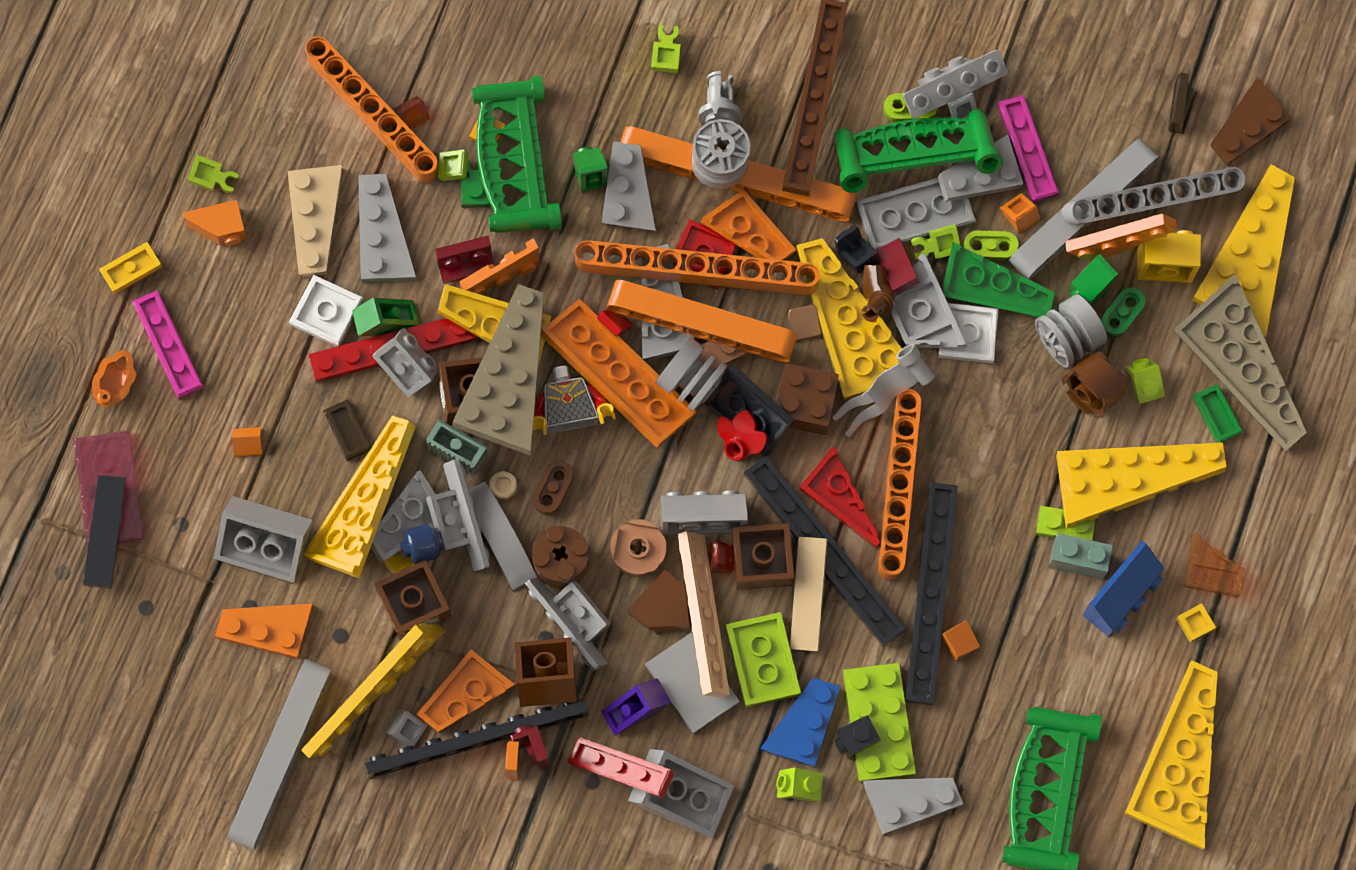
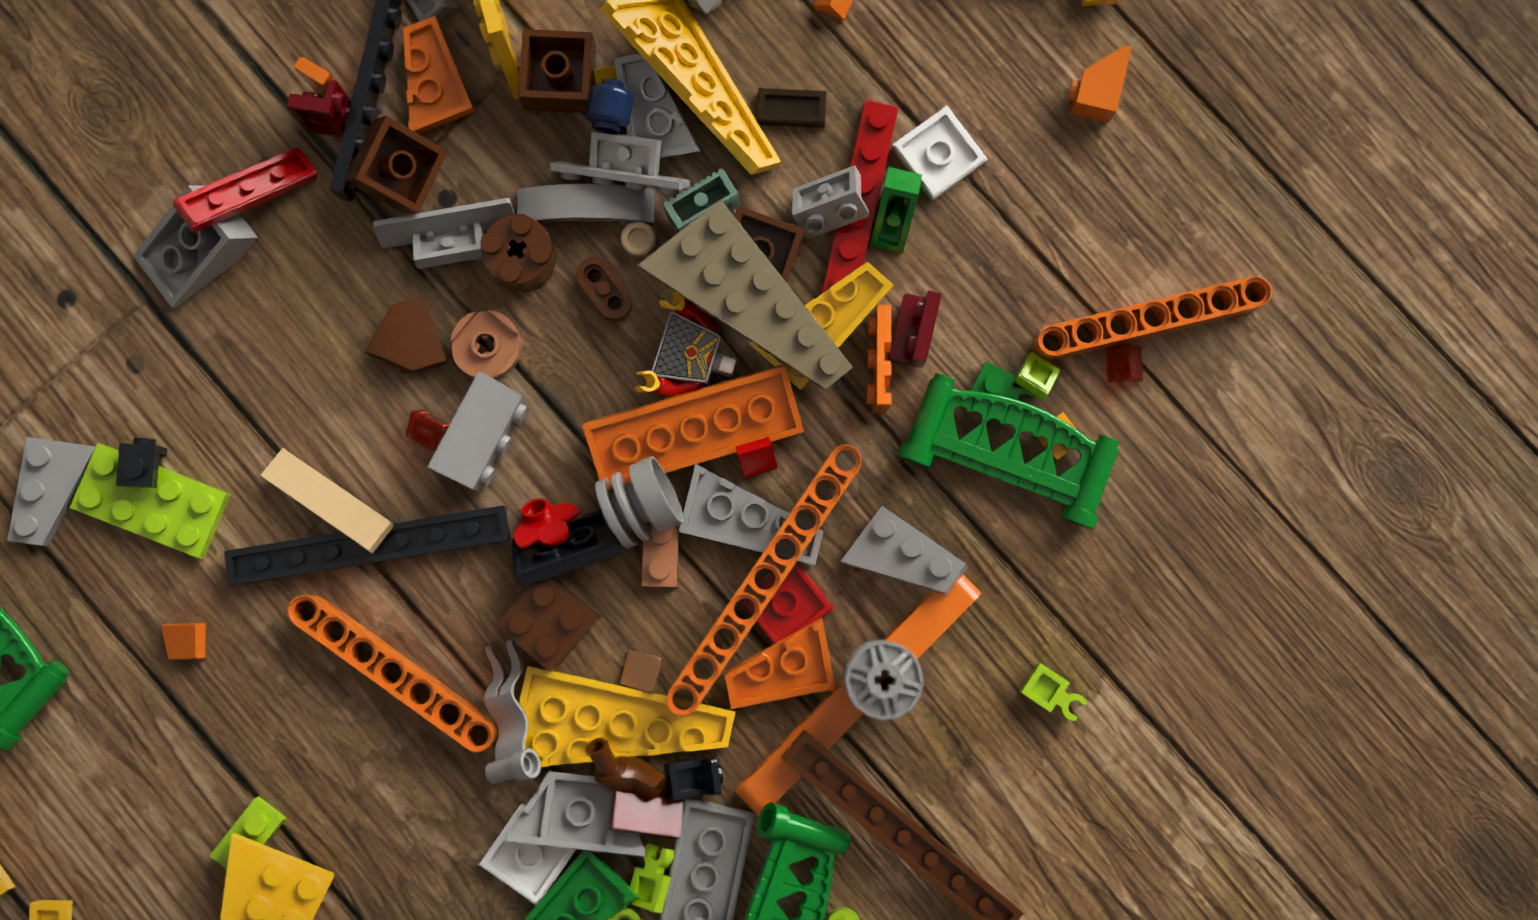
camera: 120 degrees right, 10 degrees up
lime plate [186,154,239,194] -> none
tan wing [288,165,343,278] -> none
light grey wing [359,174,416,282] -> none
green slope [573,147,608,192] -> none
dark purple slope [601,678,671,736] -> none
orange beam [607,280,798,363] -> none
light grey tile [645,633,740,734] -> none
light nougat plate [678,531,730,698] -> none
light grey piece [698,71,742,125] -> none
lime plate [726,612,801,708] -> none
reddish brown brick [732,523,794,590] -> none
blue wing [760,678,840,768] -> none
lime bracket [776,768,823,802] -> none
red wing [799,446,881,549] -> none
black plate [905,482,958,705] -> none
sand green brick [1048,533,1113,579] -> none
blue slope [1082,540,1164,637] -> none

